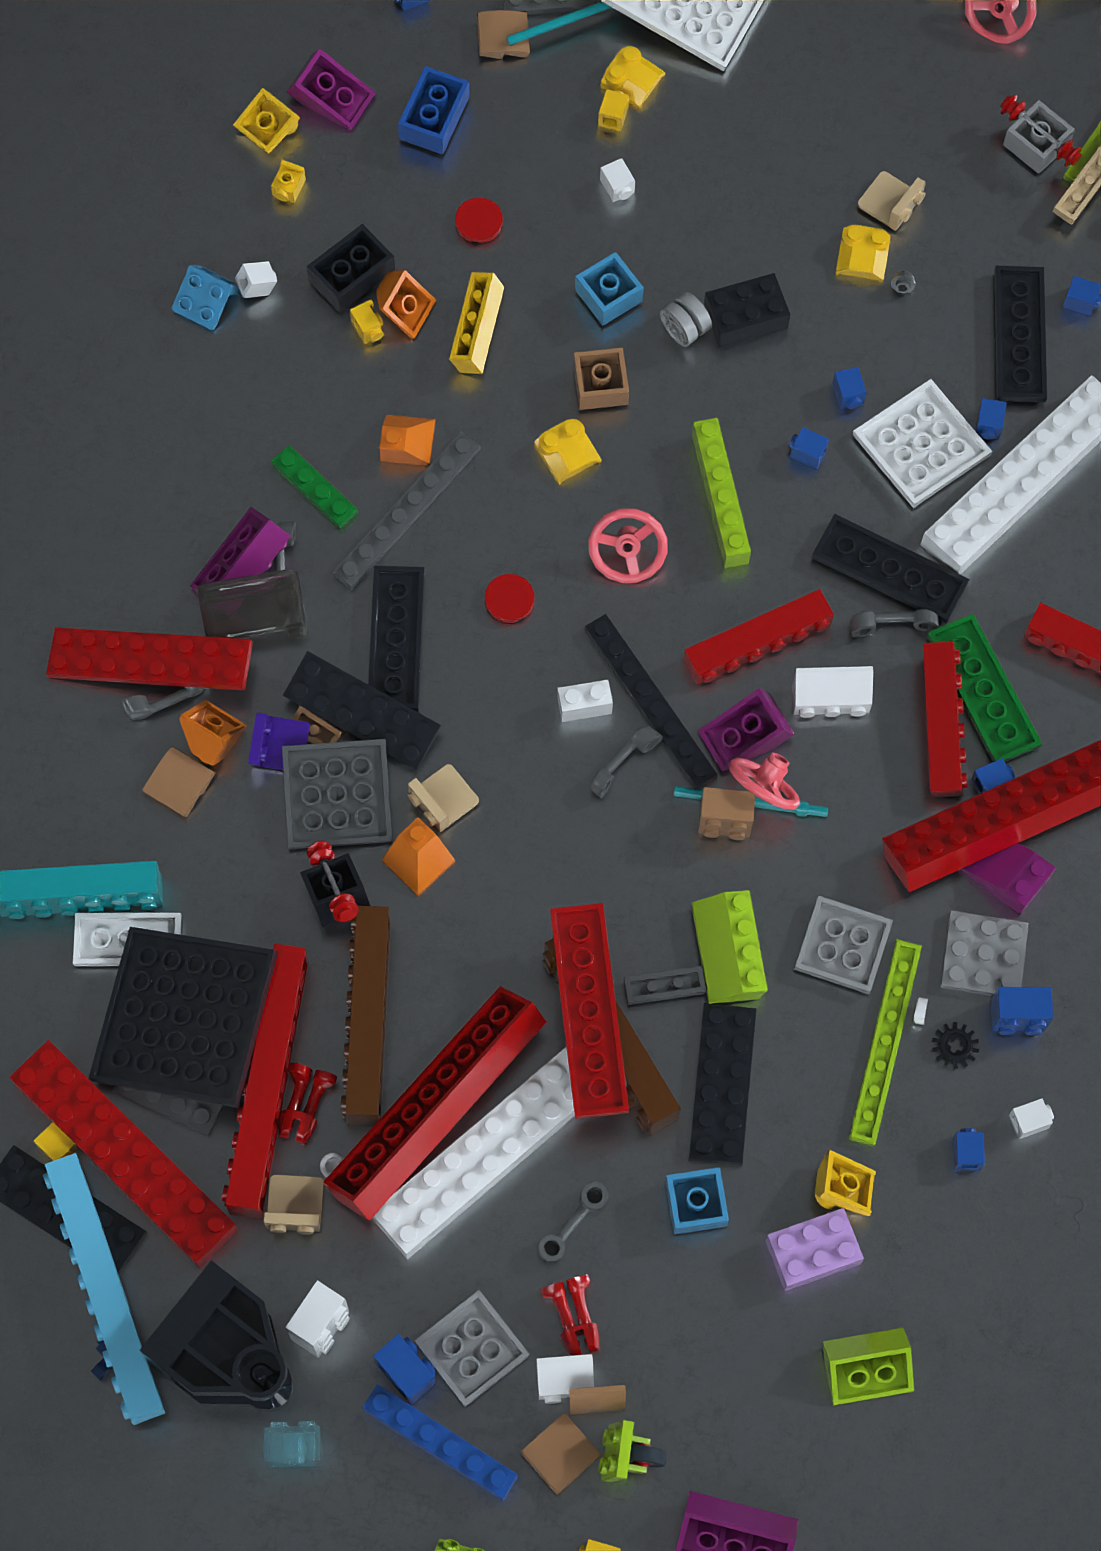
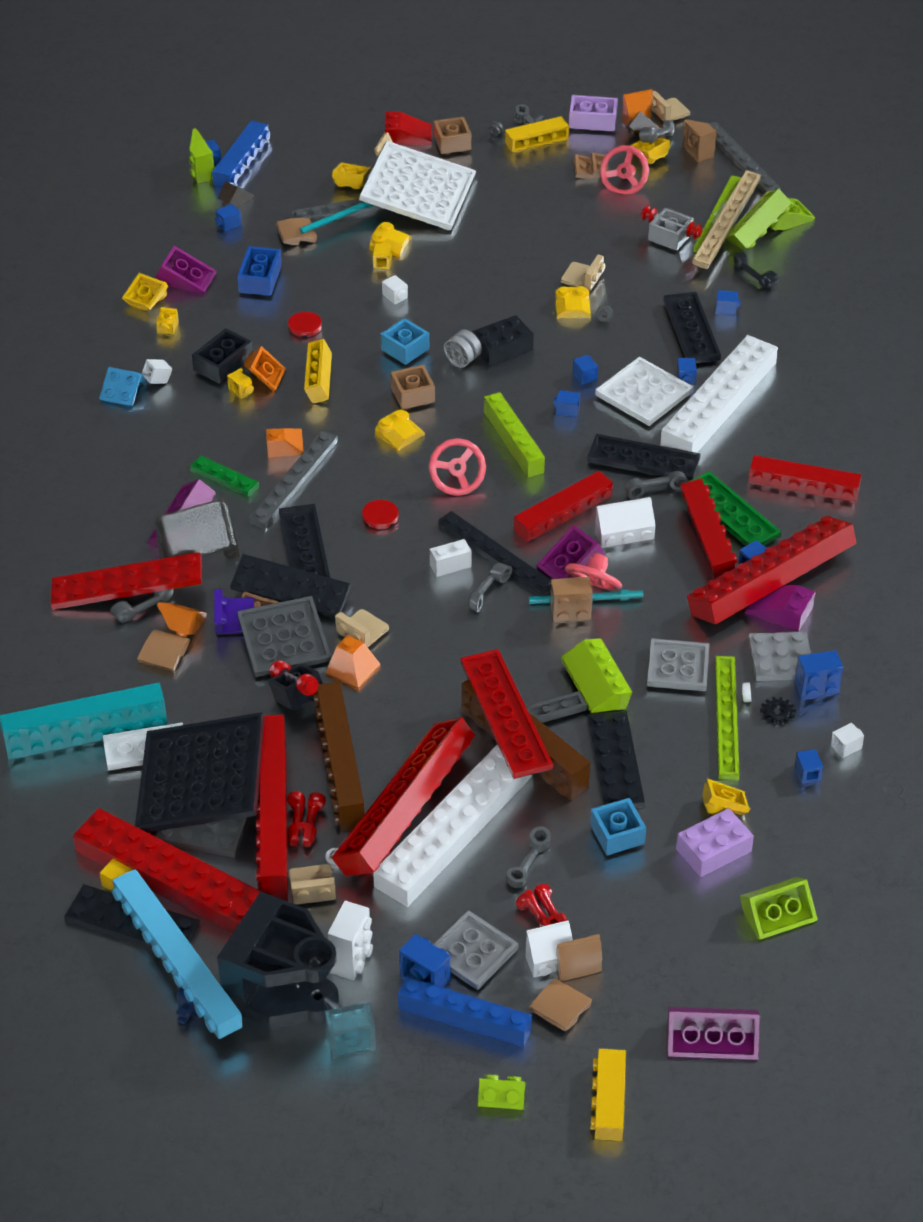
camera: 10 degrees left, 25 degrees down
lime plate [599,1420,667,1483] -> none

